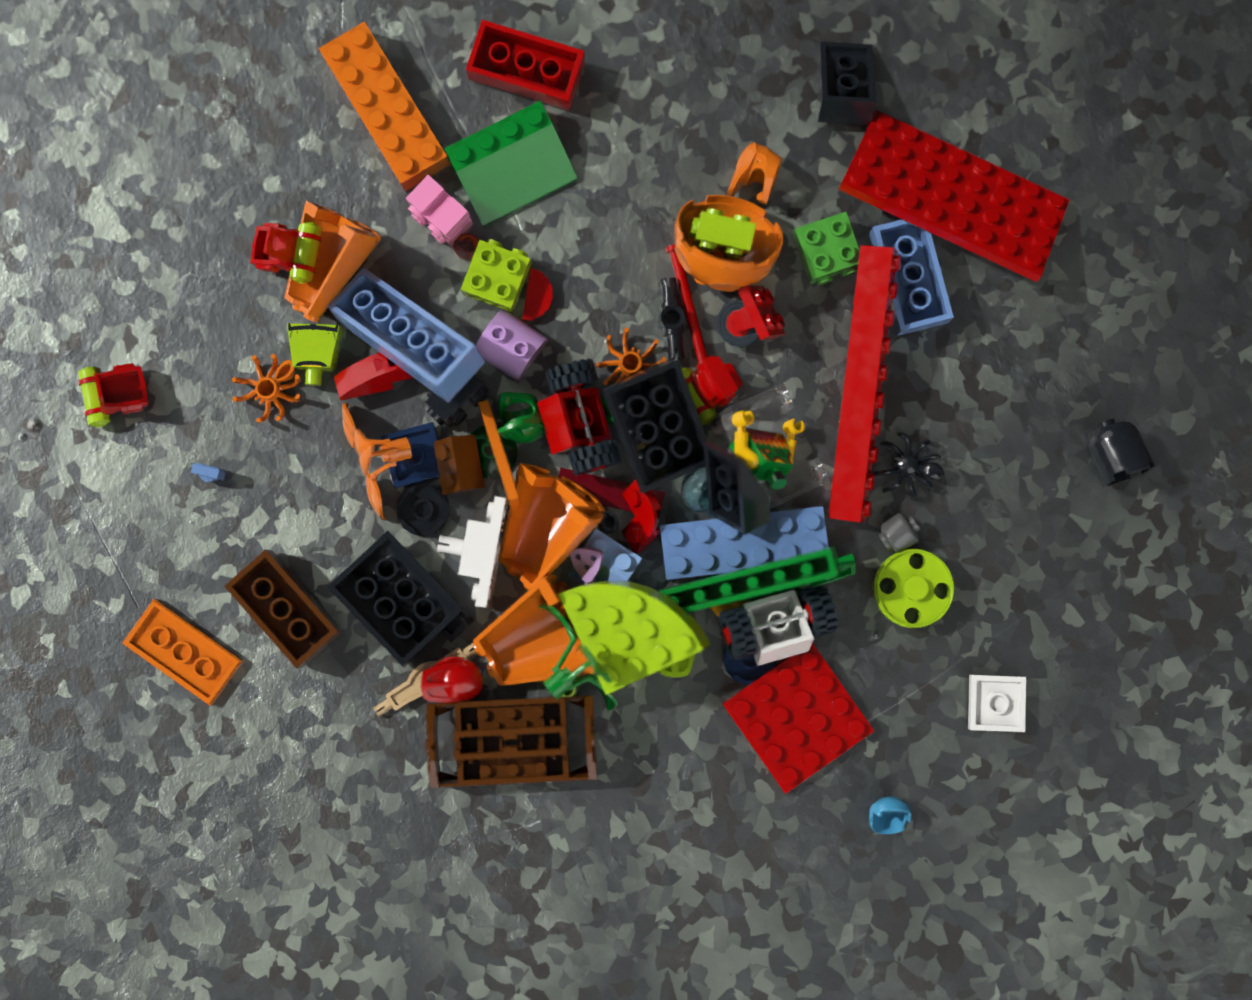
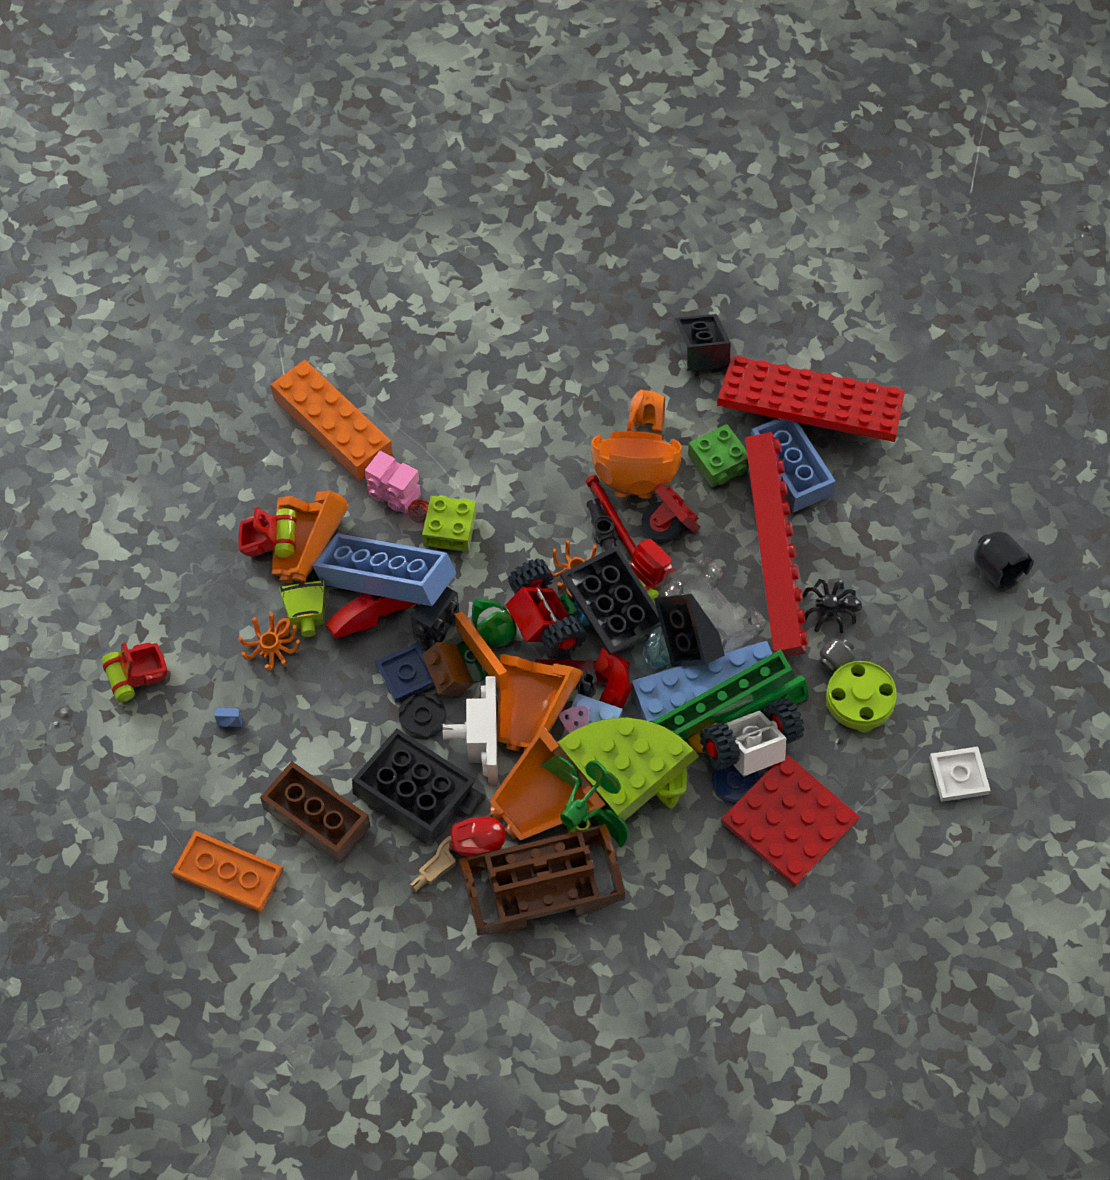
camera: 15 degrees left, 25 degrees down
orange plant [342,403,412,521] -> none
green slope [444,101,578,227] -> none
red brick [466,19,585,111] -> none
lavender brick [475,309,549,383] -> none
red tile [522,268,553,322] -> none
lime brick [689,208,756,260] -> none
torso [729,411,805,490] -> none
dark azure hair [869,796,911,834] -> none

